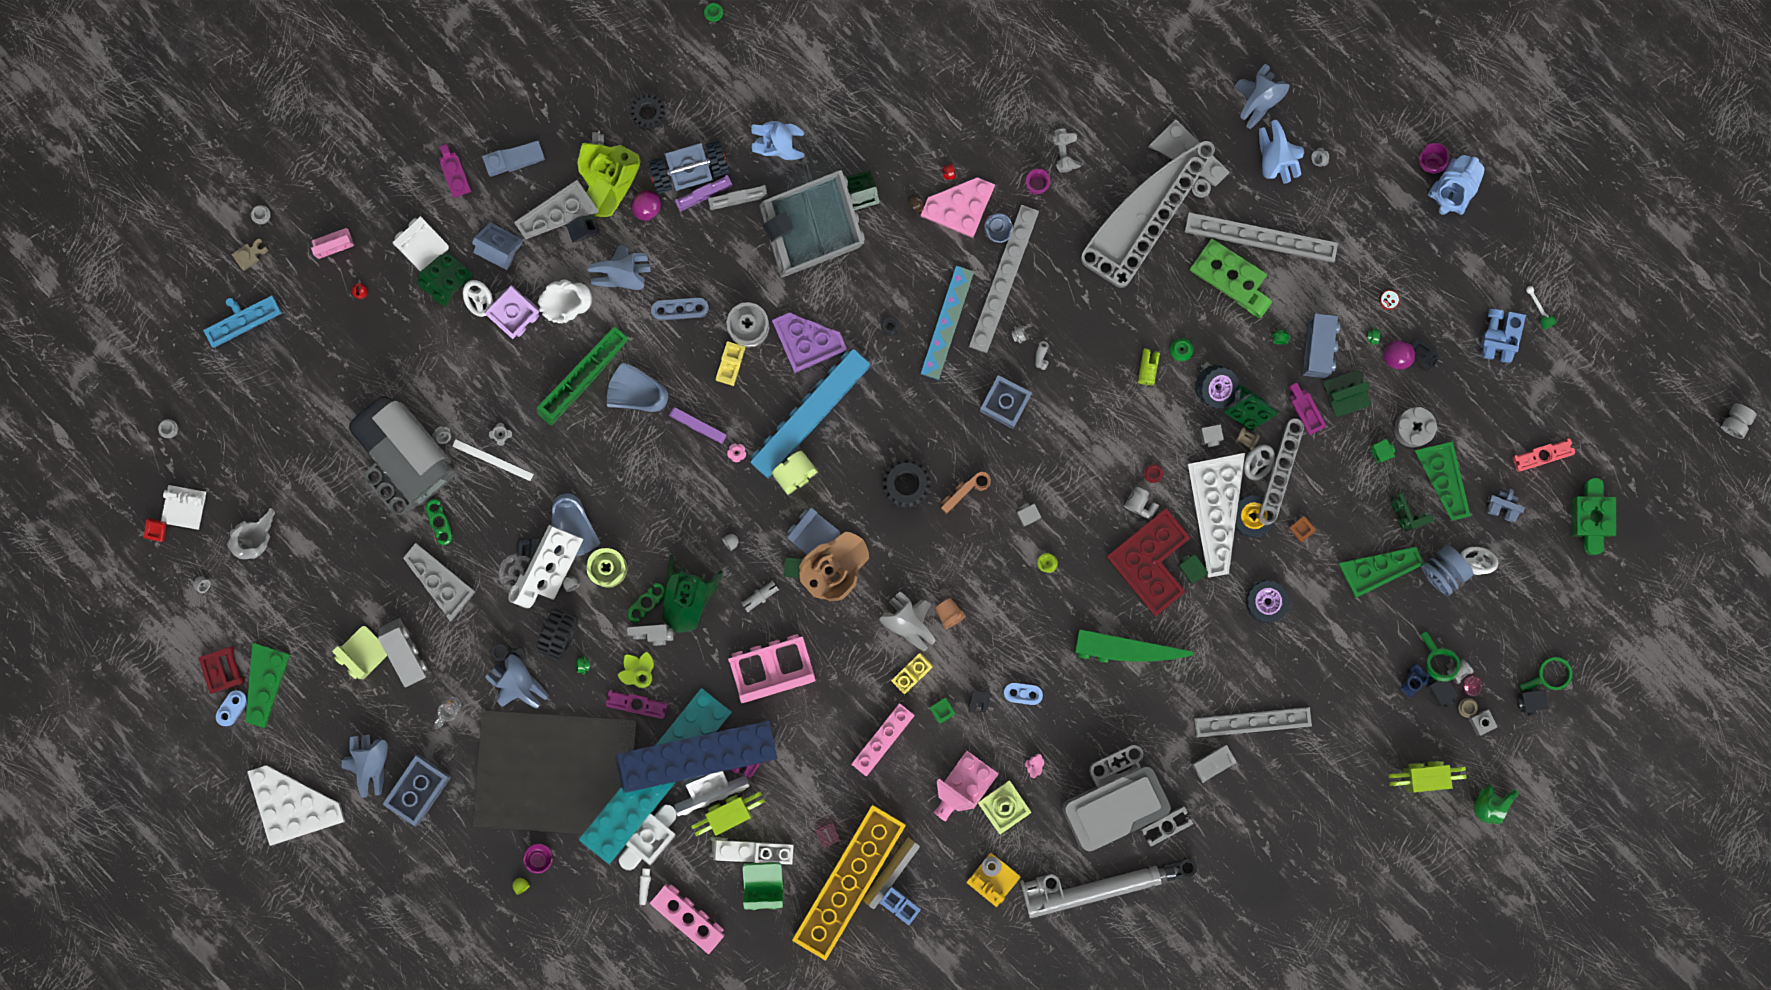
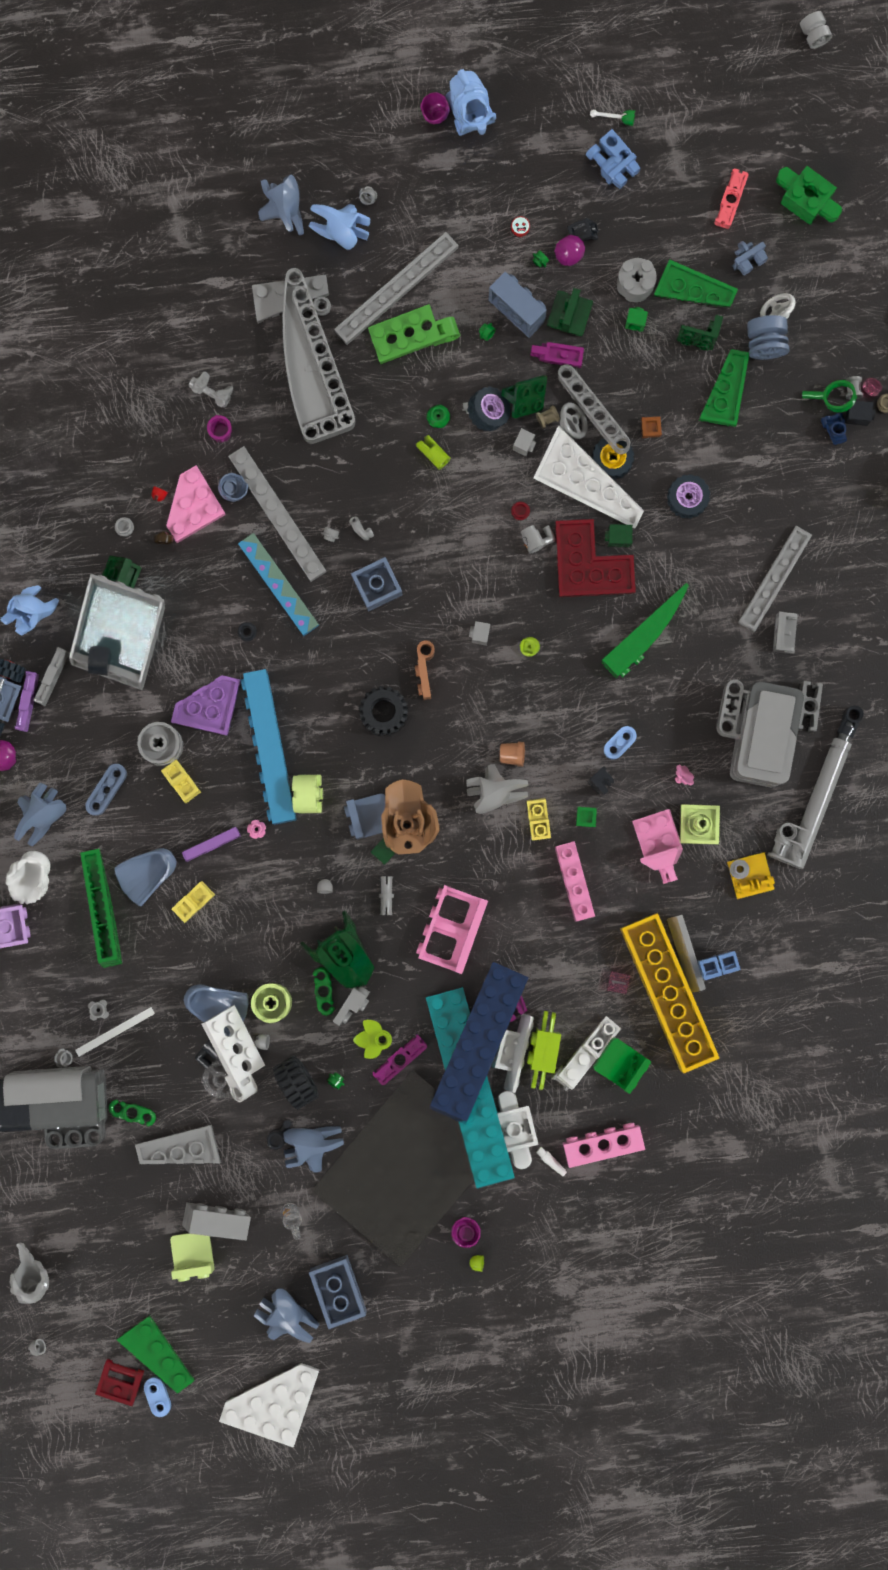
camera: 50 degrees left, 0 degrees up
none -> light grey plate [115,517,134,537]
none -> light yellow slope [172,881,215,923]

